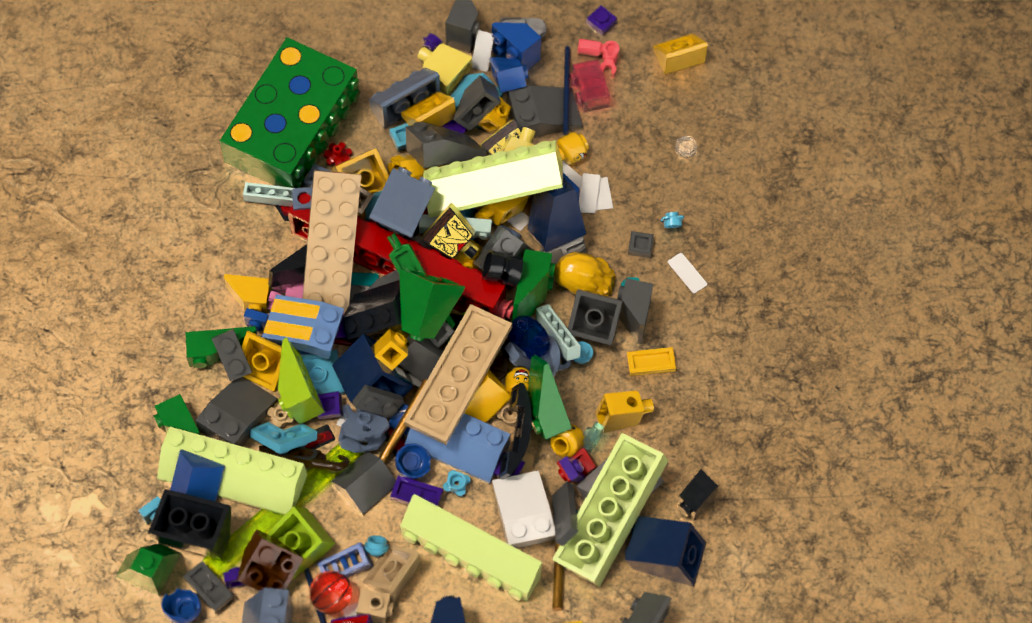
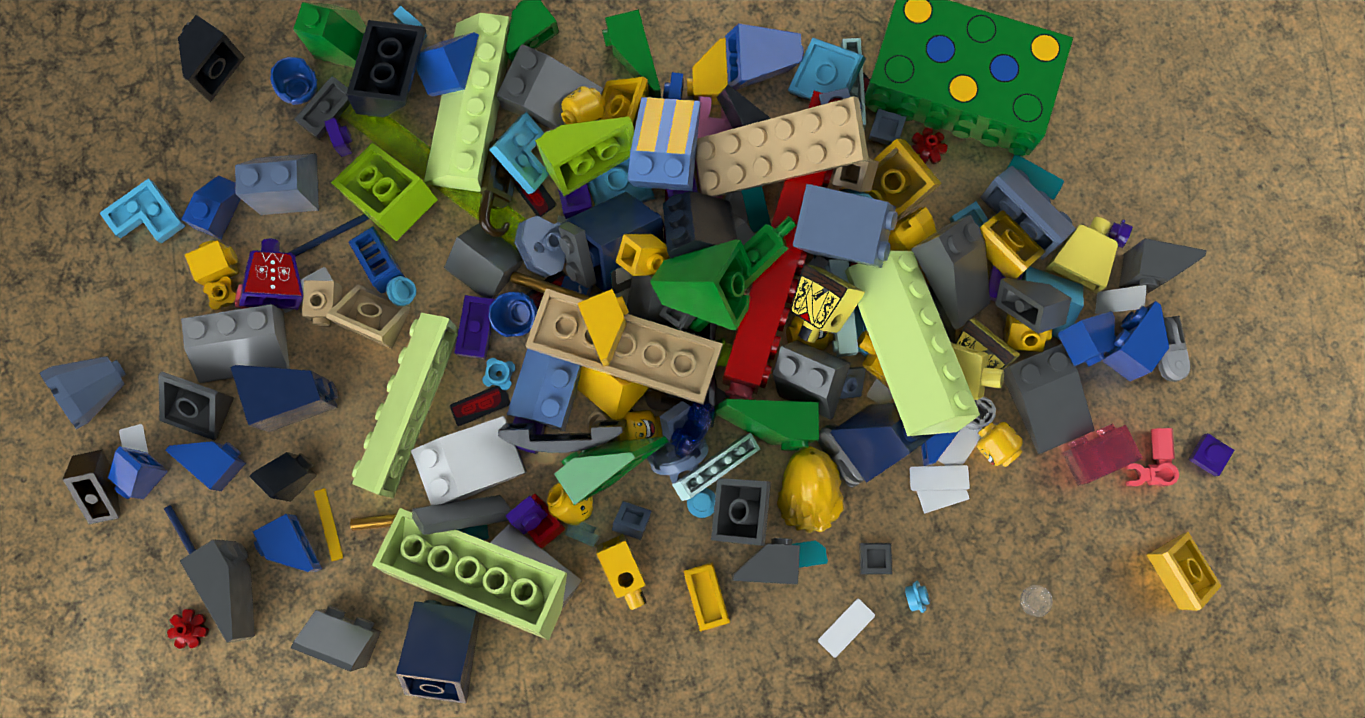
camera: 85 degrees right, 15 degrees up
dark grey plate [212,329,252,382] -> none
reddish brown slope [237,529,304,591] -> none
clear red piece [309,571,352,614] -> none
black wheel [482,250,523,287] -> none
dark blue axle [563,46,570,135] -> none
black slope [677,469,718,521] -> none
none -> sticker [450,386,510,426]
none -> yellow head [561,86,605,124]
none -> yellow slope [577,289,629,367]
none -> sand blue plate [612,501,652,540]
none -> slope [725,23,804,90]
none -> medium azure tile [788,37,866,101]
none -> teal sticker [1007,155,1064,200]

